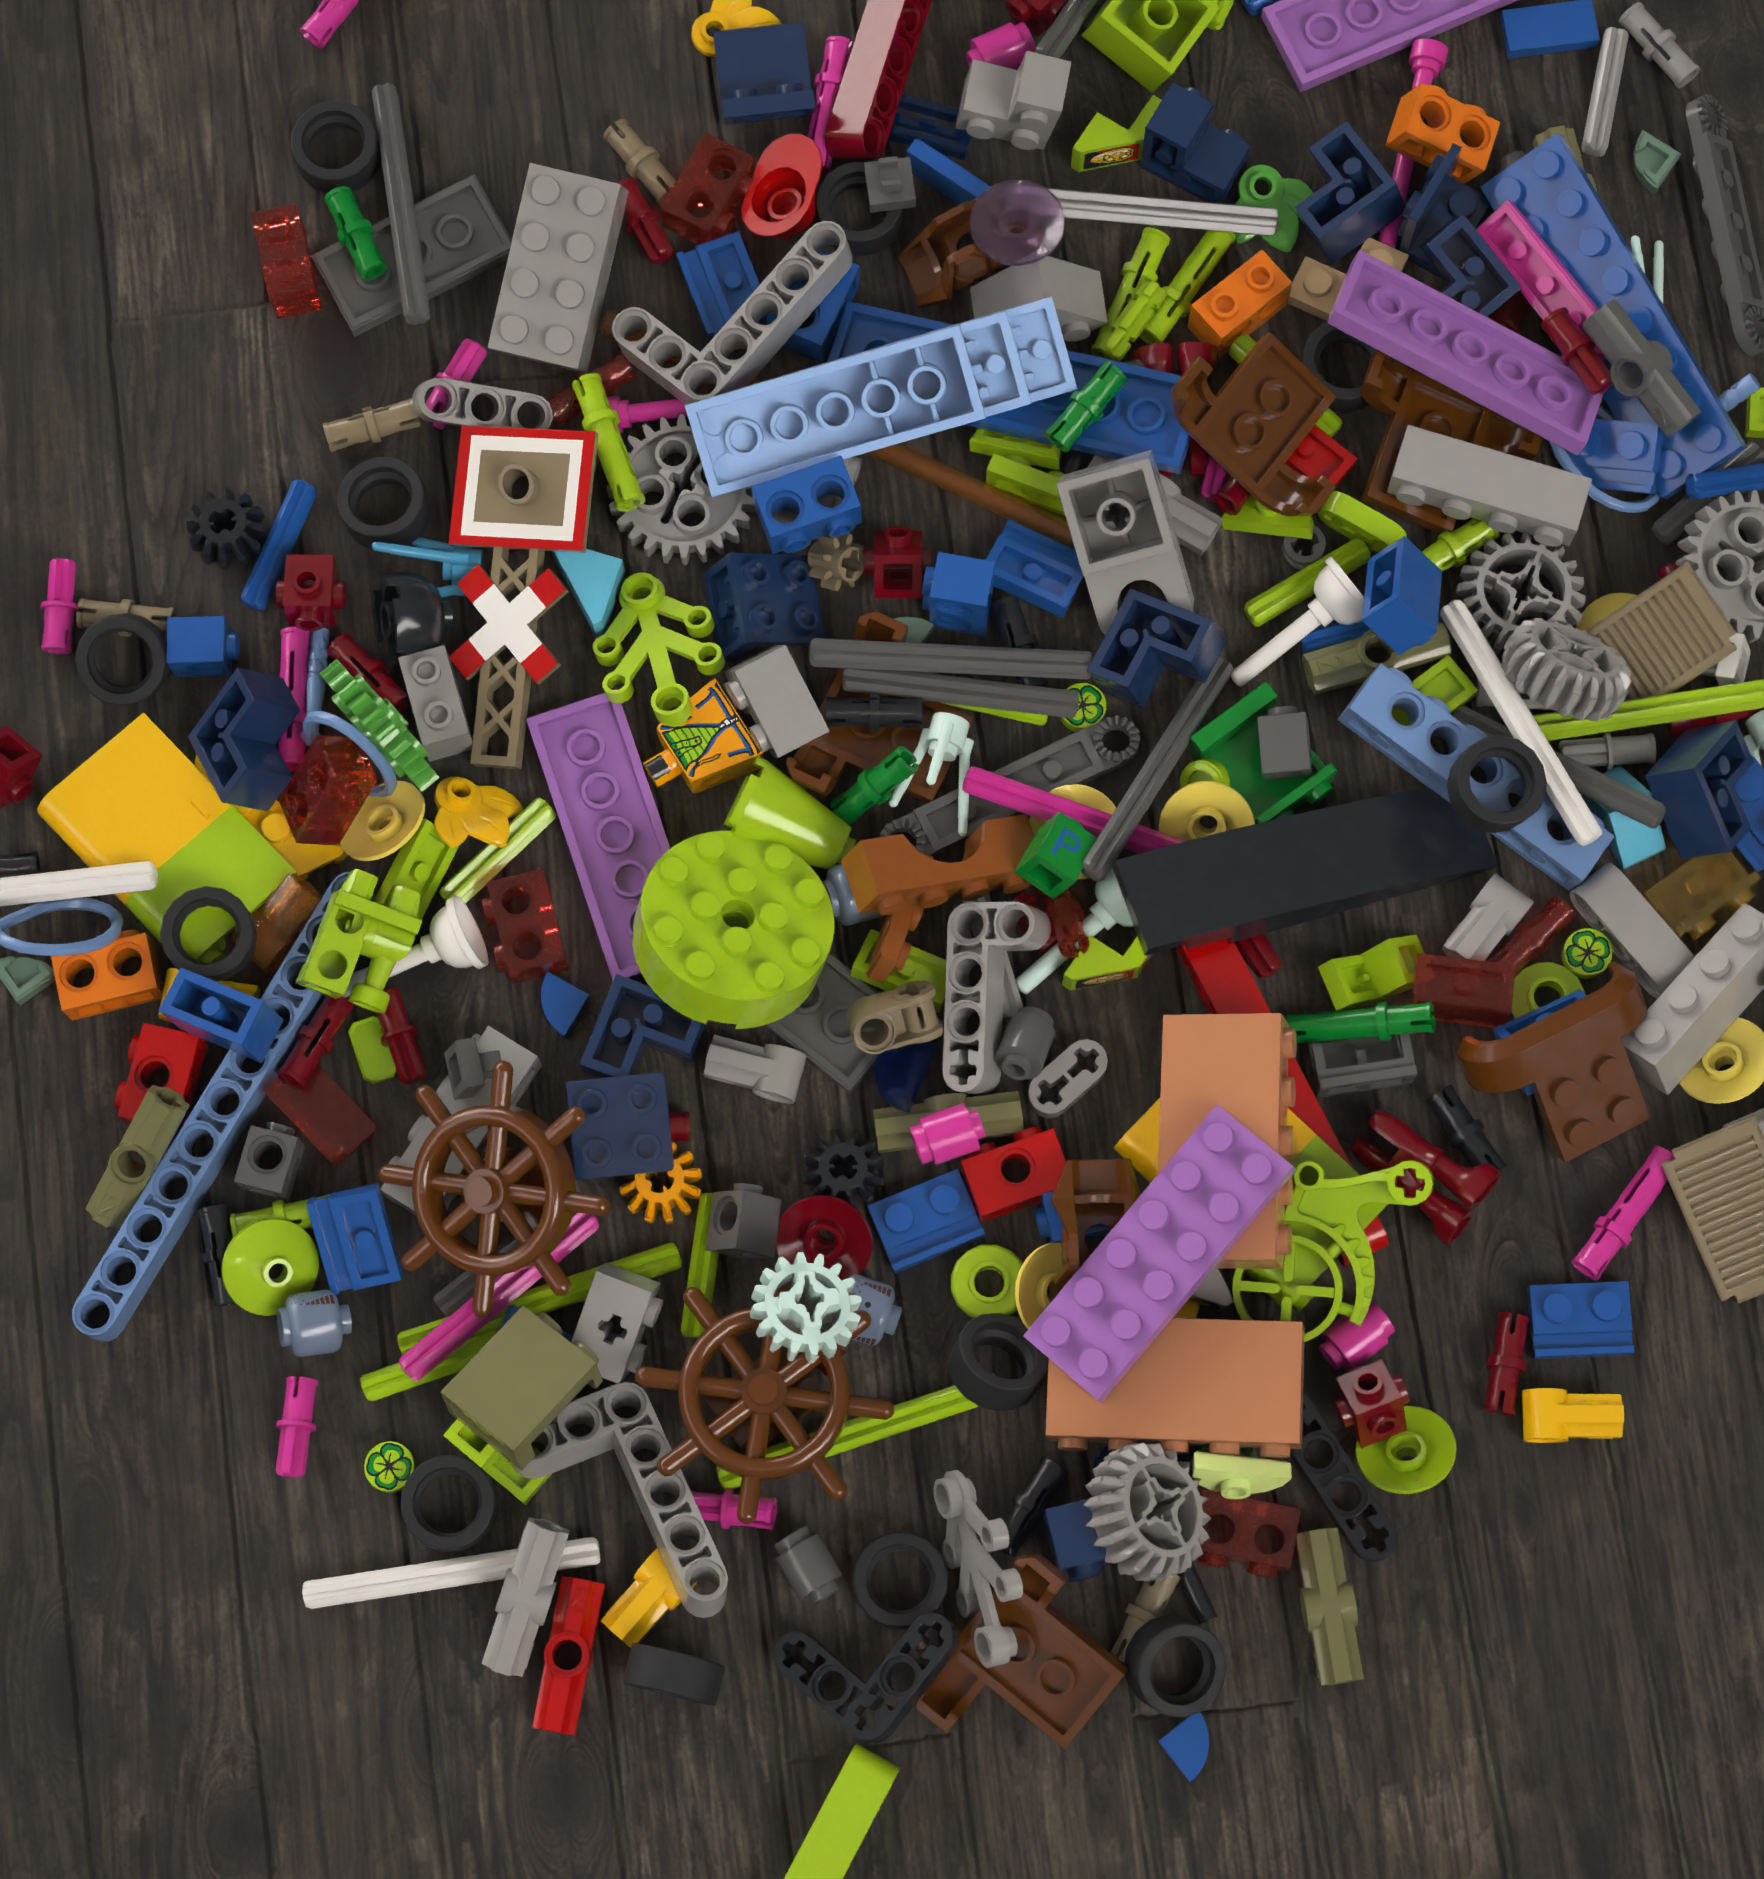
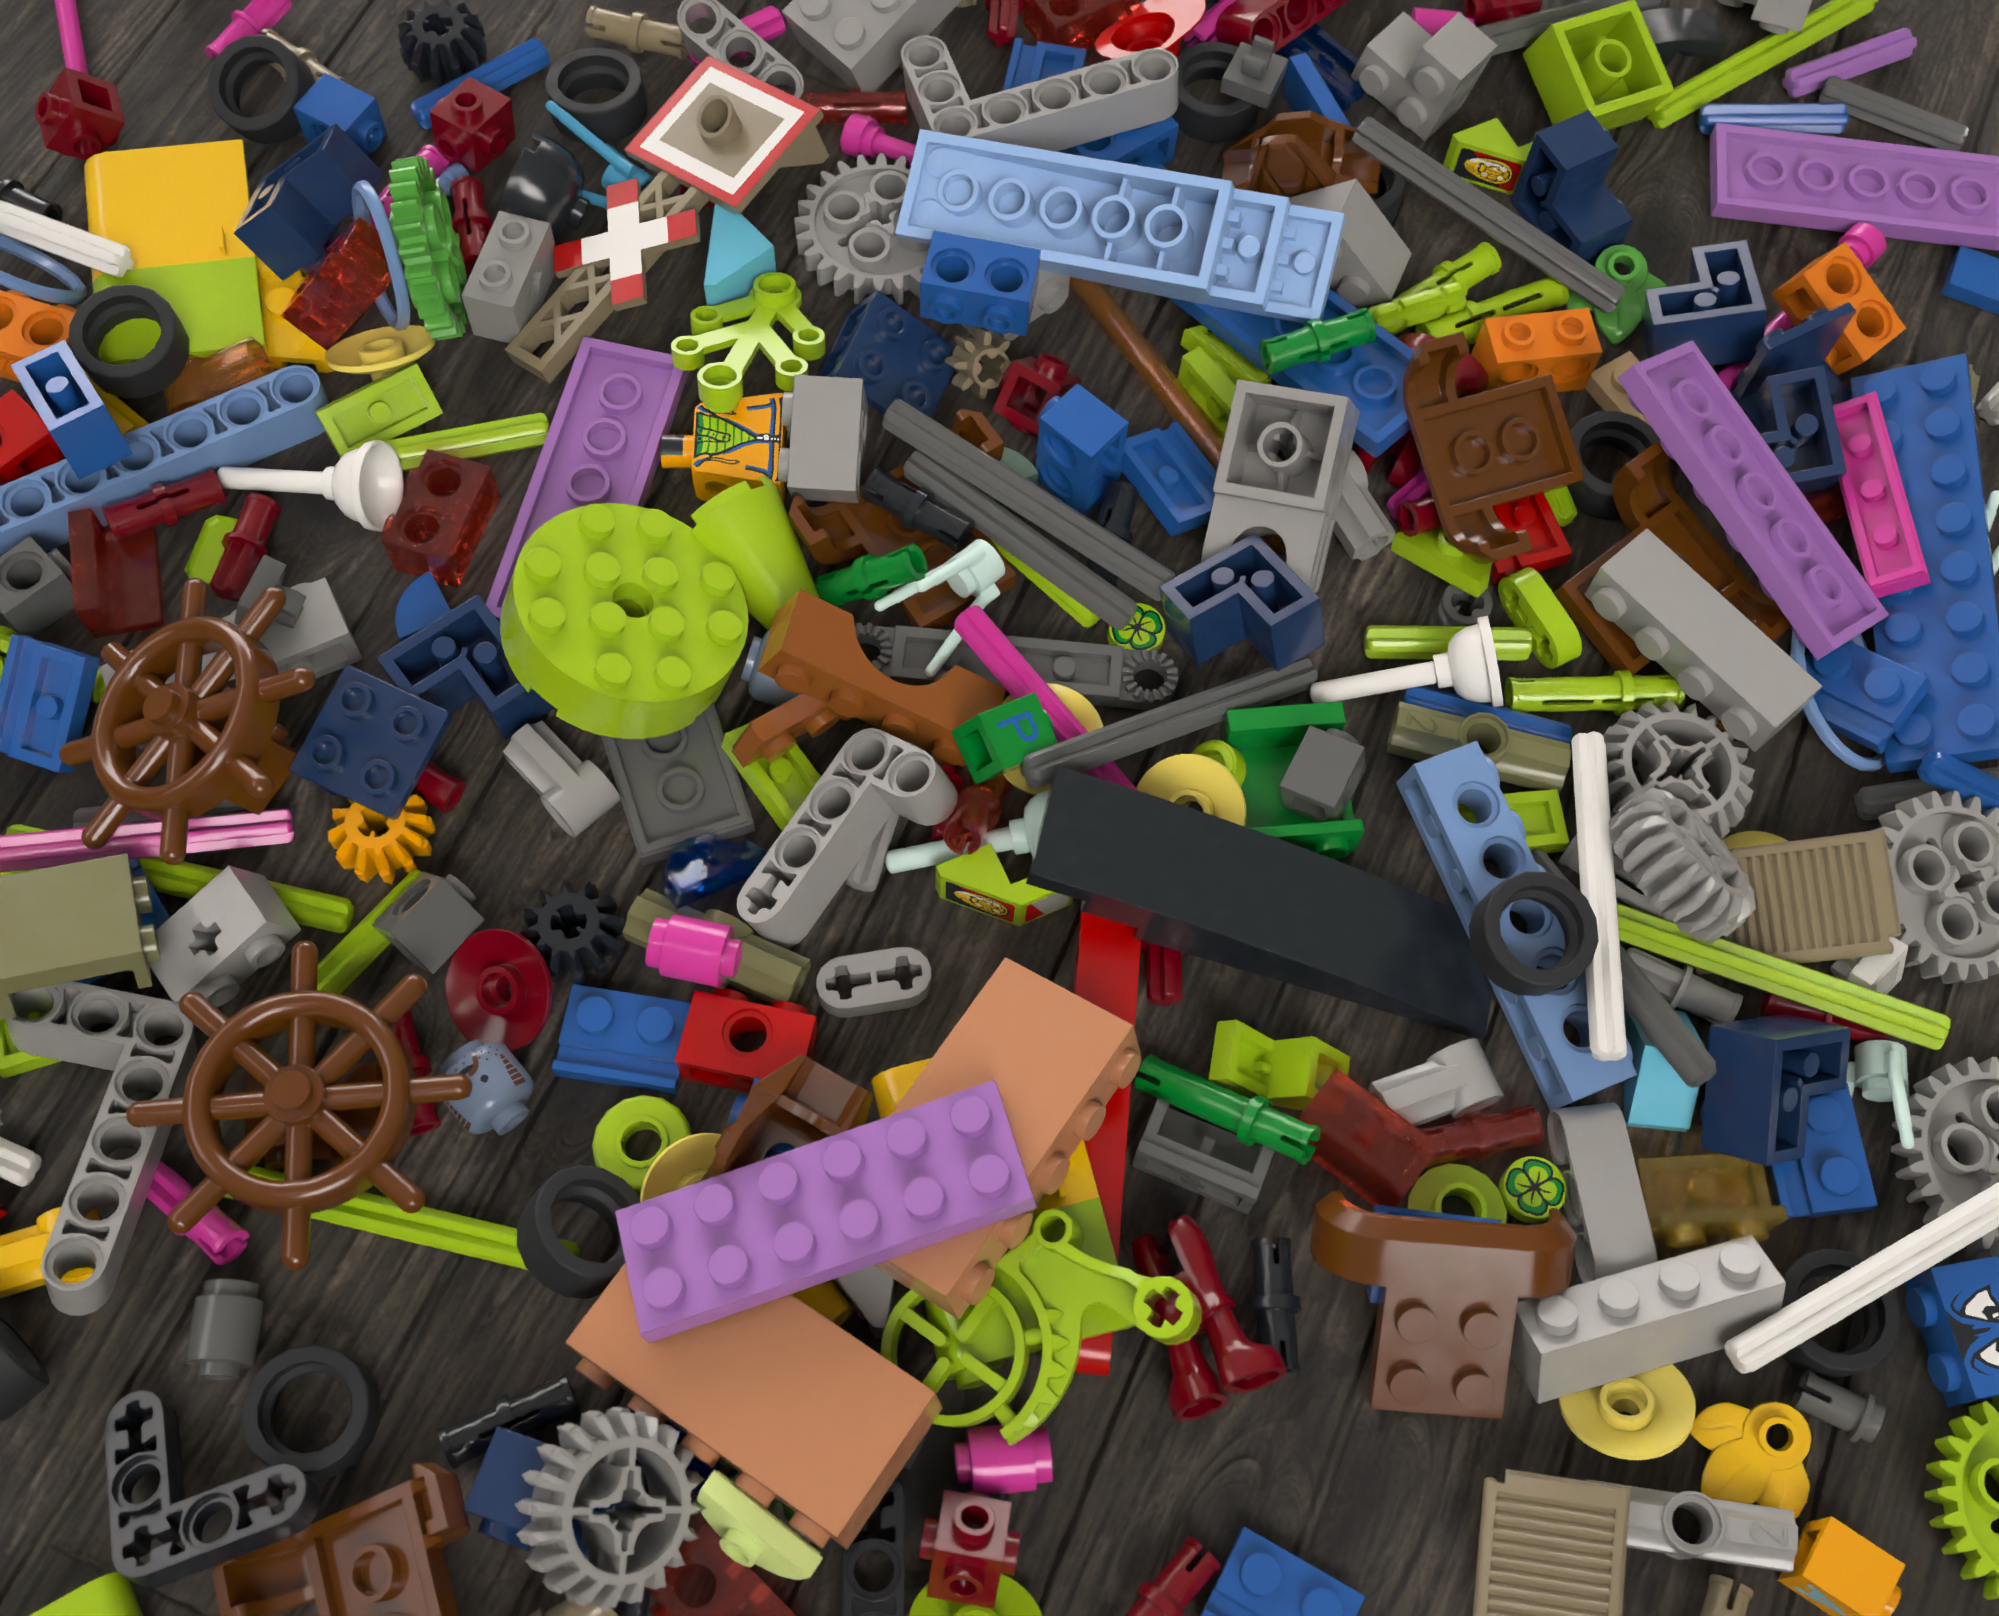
camera: 25 degrees right, 10 degrees down
lime hips [295,868,422,1014] -> none
yellow plate [434,777,523,848] -> none
lime pin [572,373,646,512] -> none
light aqua gear [750,1252,862,1363] -> none
dark tan piece [846,980,944,1054] -> none
light grey plant [934,1470,1023,1668] -> none
clear purple dish [970,179,1065,266] -> none
dark grey brick [995,1007,1055,1080] -> none
blue brick [1362,536,1442,655] -> none
dark red axle [1541,307,1613,395] -> none
dark pink pin [1571,1146,1675,1281] -> none
dark grey piece [1582,299,1702,438] -> none

